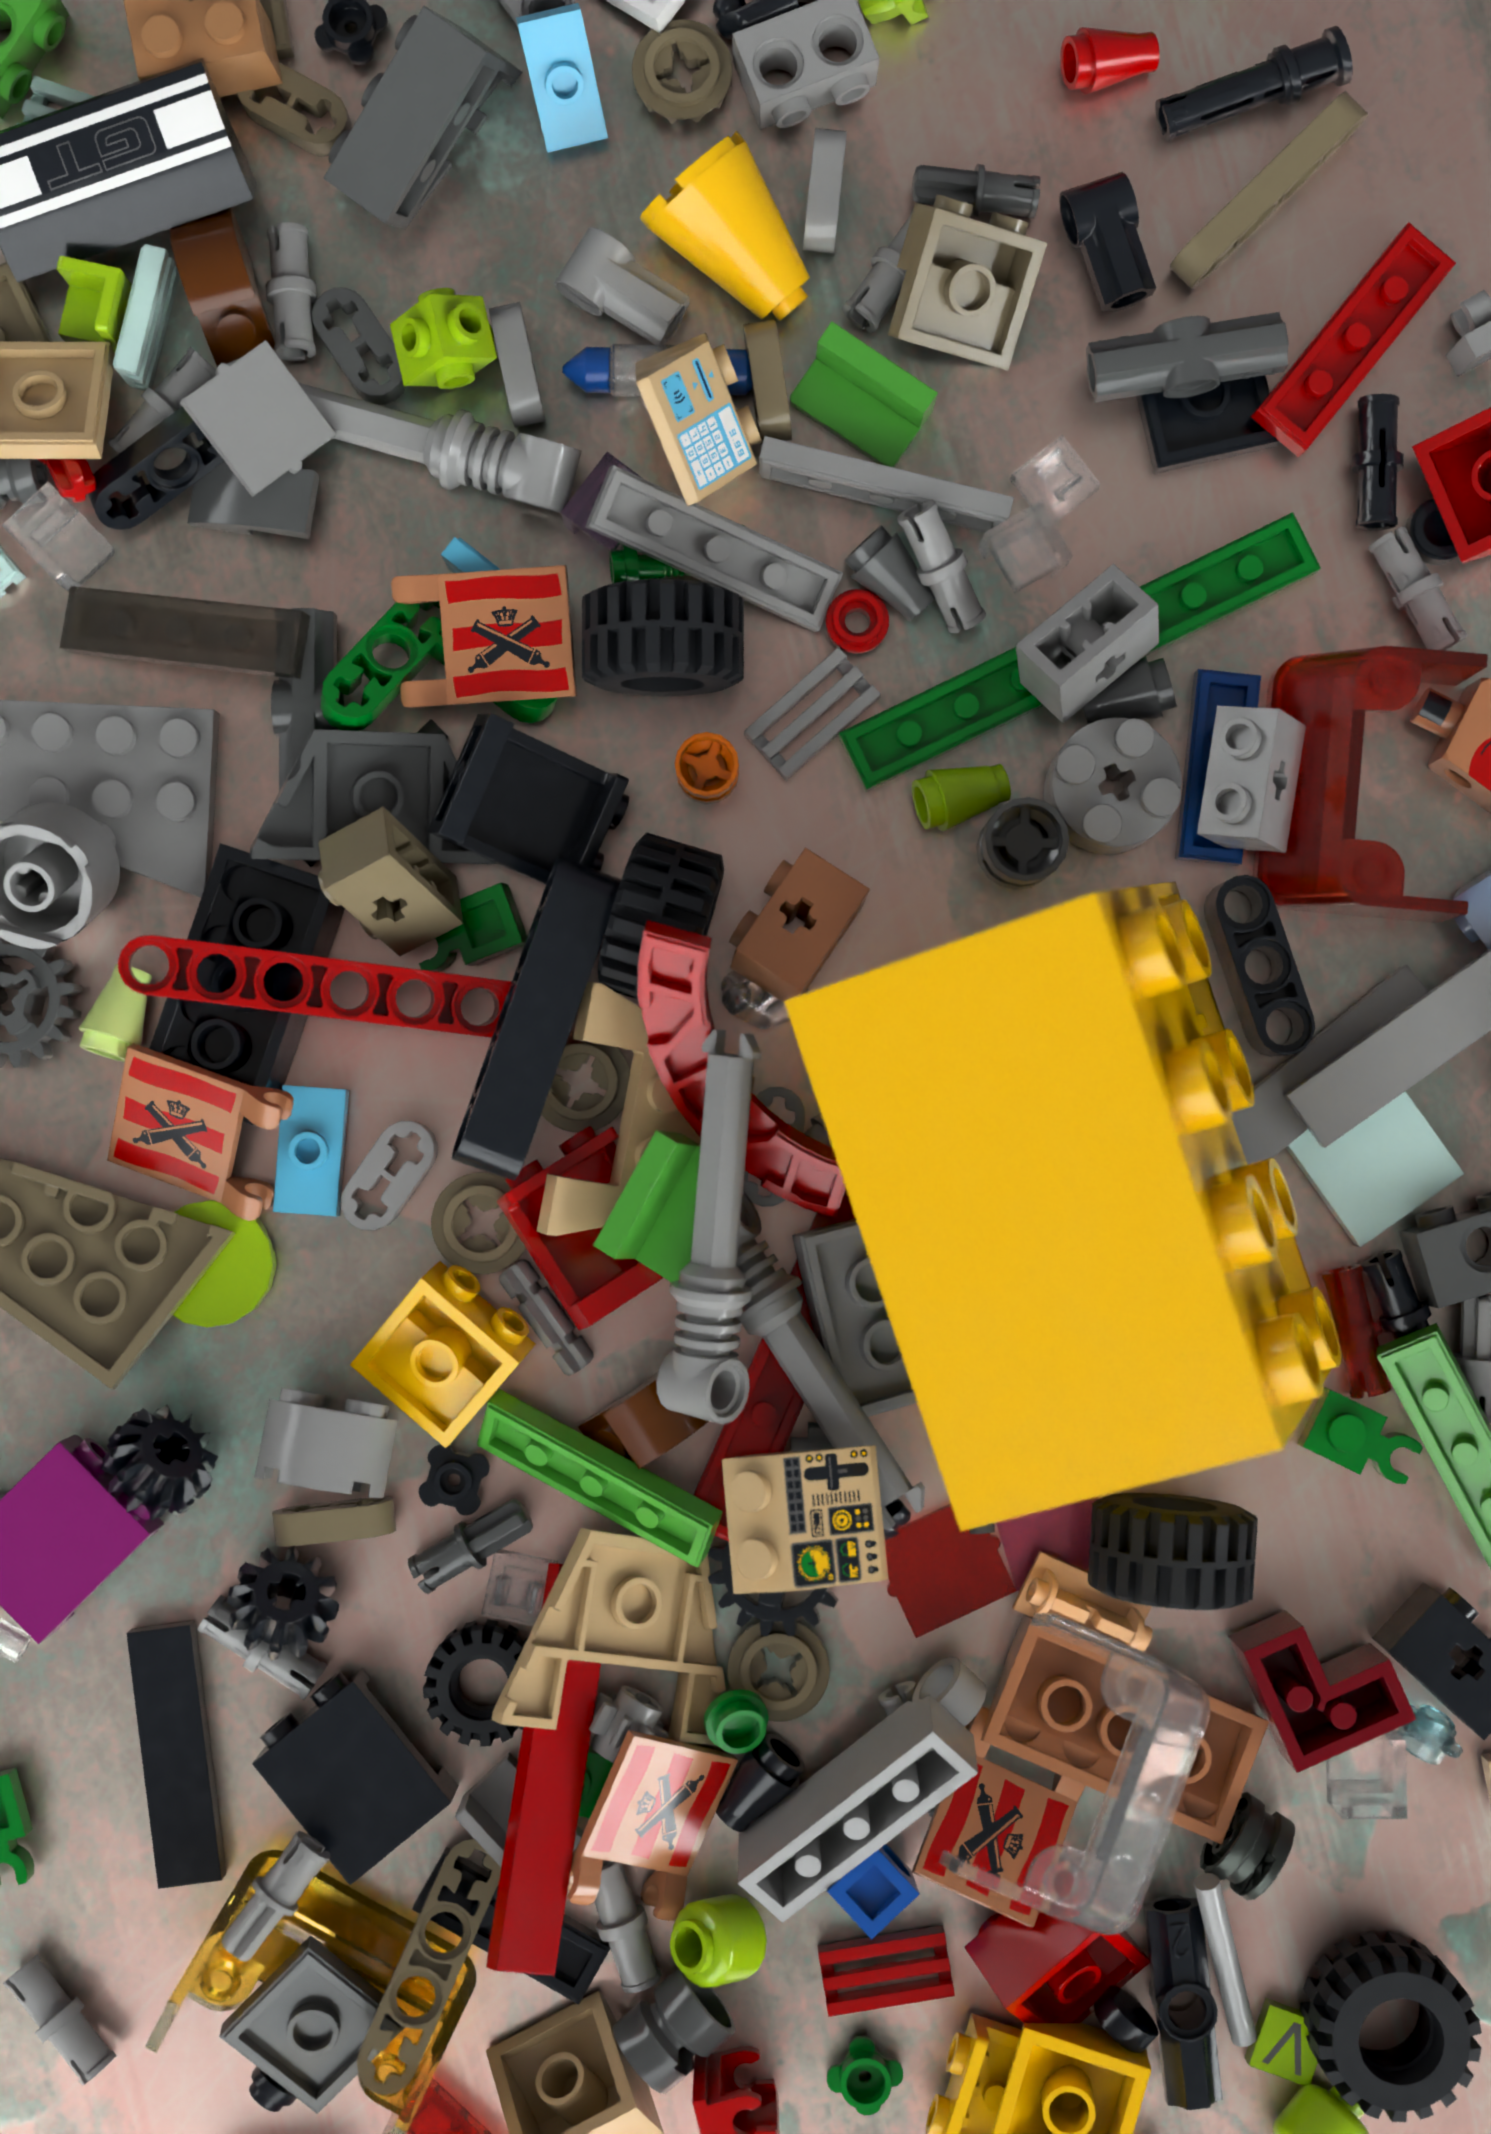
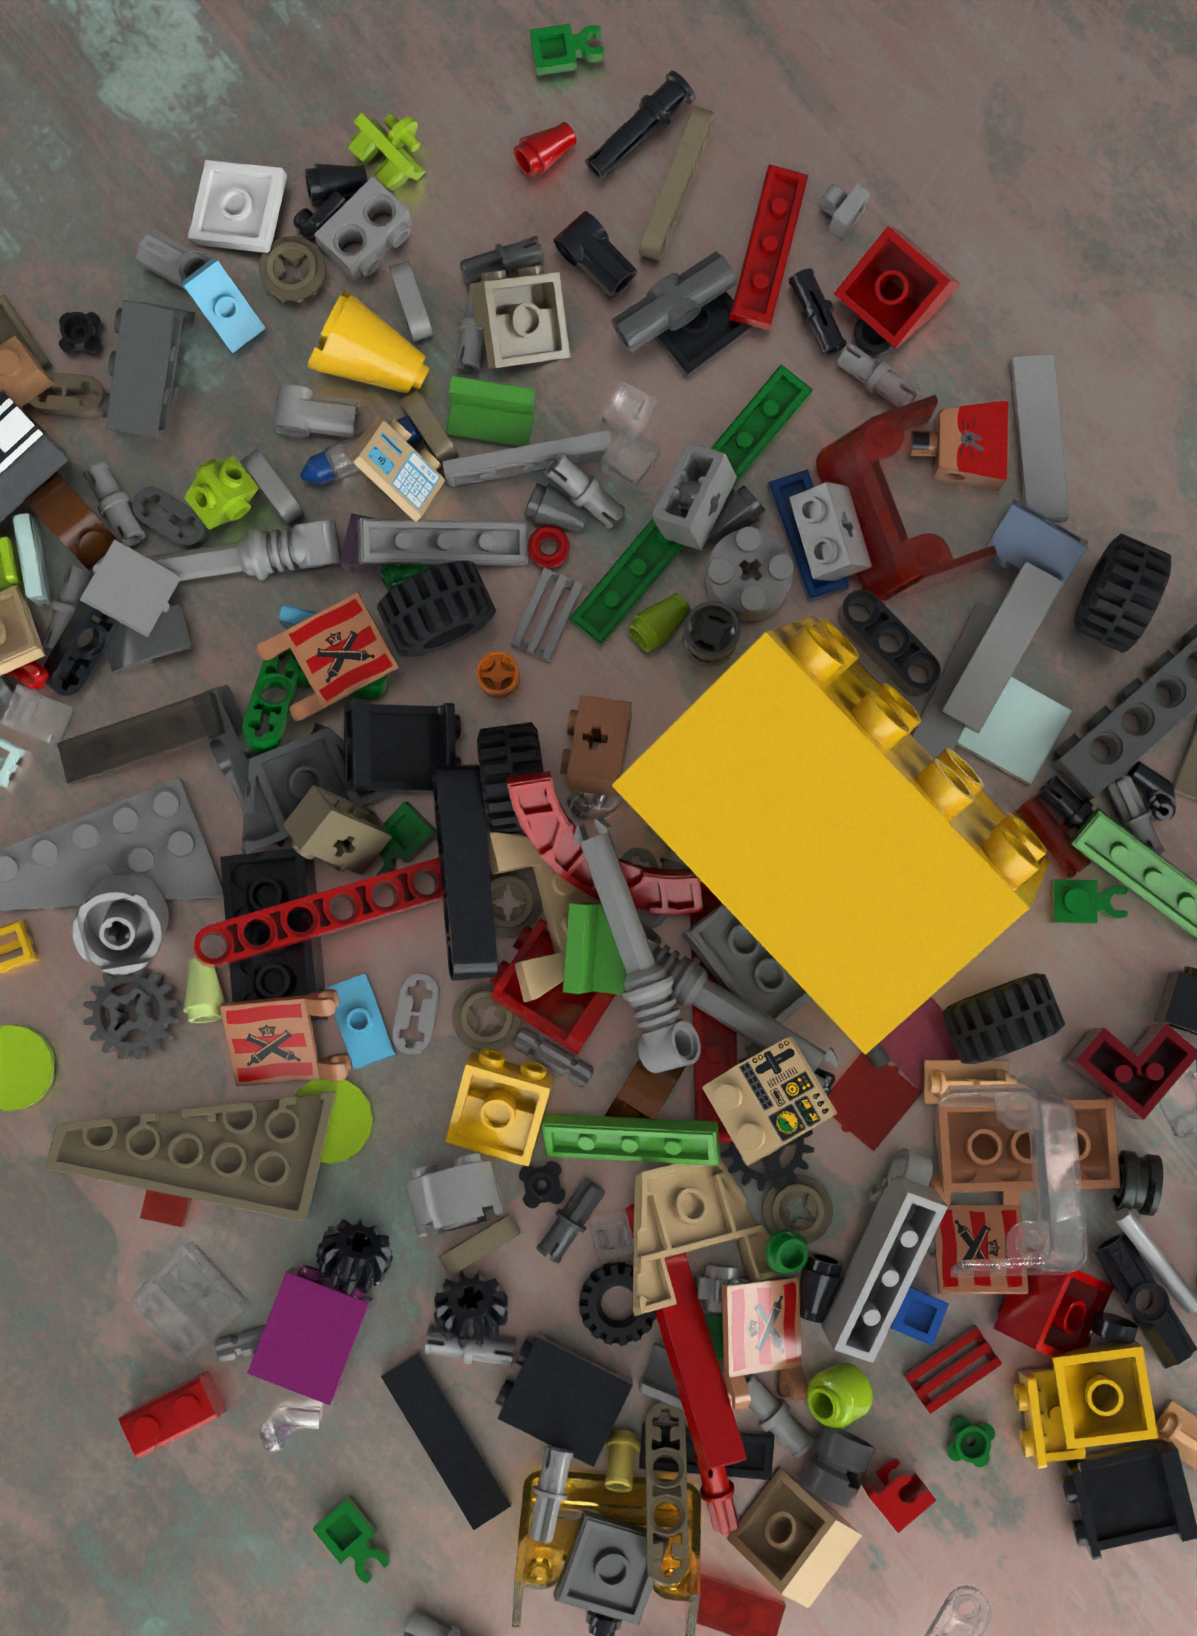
camera: 20 degrees left, 5 degrees down
none -> light yellow pin [604,1430,641,1493]
none -> red axle [694,1453,739,1535]

